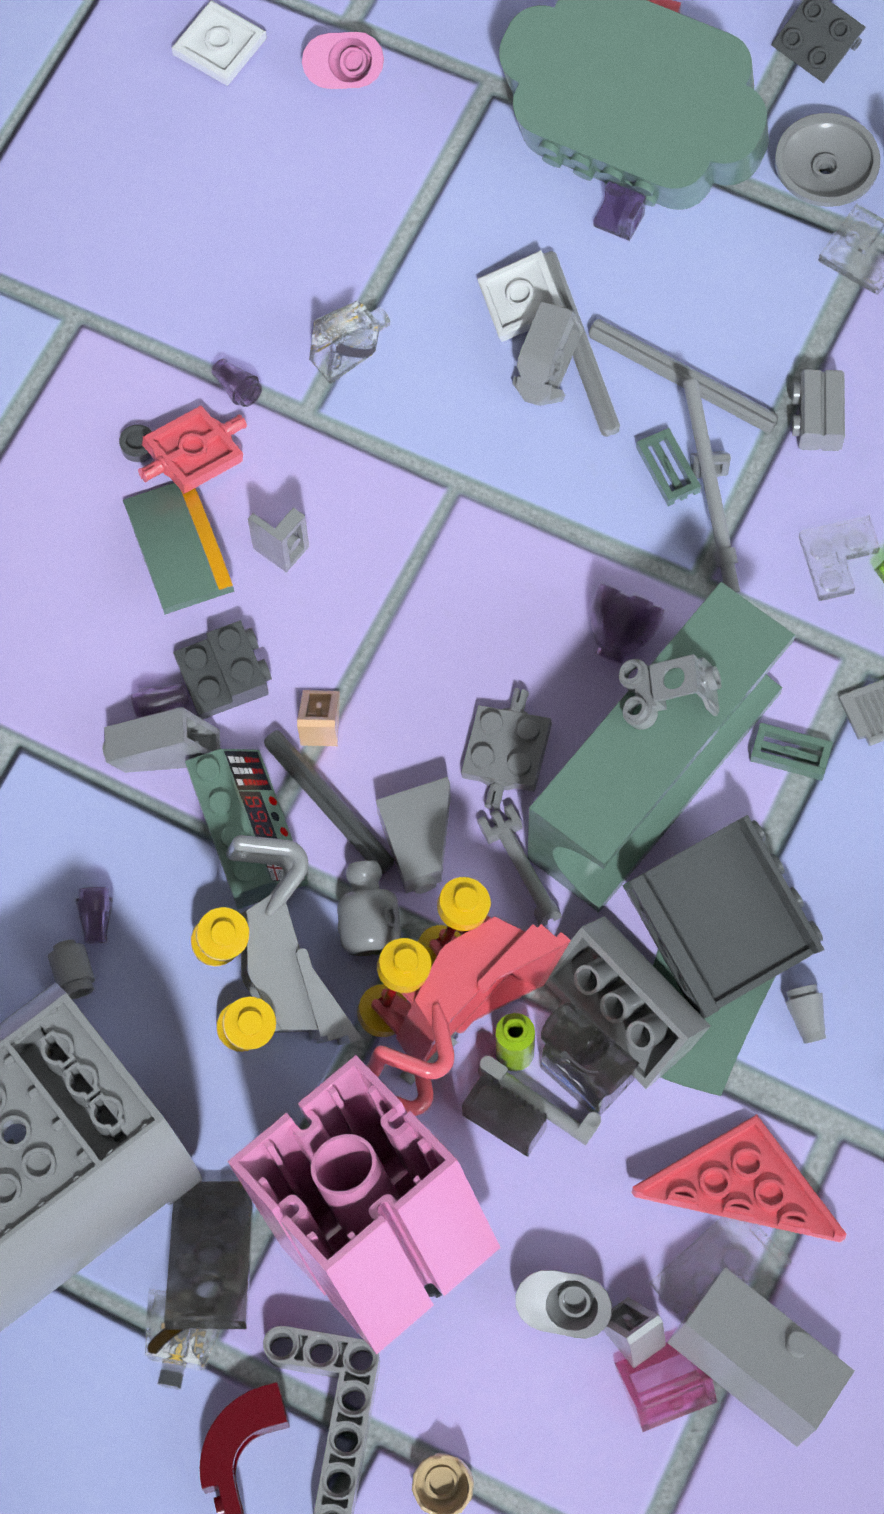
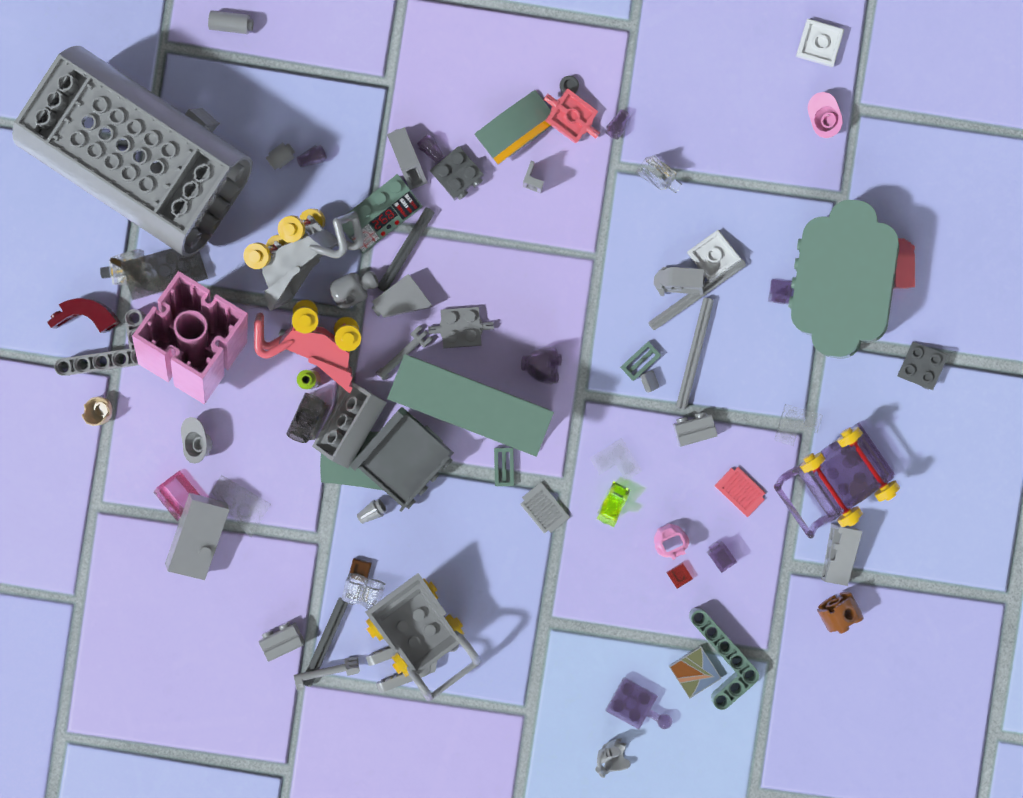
camera: 70 degrees right, 20 degrees up
light nougat slope [297,690,340,746] -> none
clear smoke brick [462,1075,547,1157] -> none
light grey hinge [478,1056,601,1146] -> none
light grey slope [603,1297,666,1368] -> none
light grey piece [619,654,721,730] -> none
coral tile [631,1114,847,1242] -> none
light grey bar [683,379,740,593] -> none
light grey dish [775,113,880,207] -> none

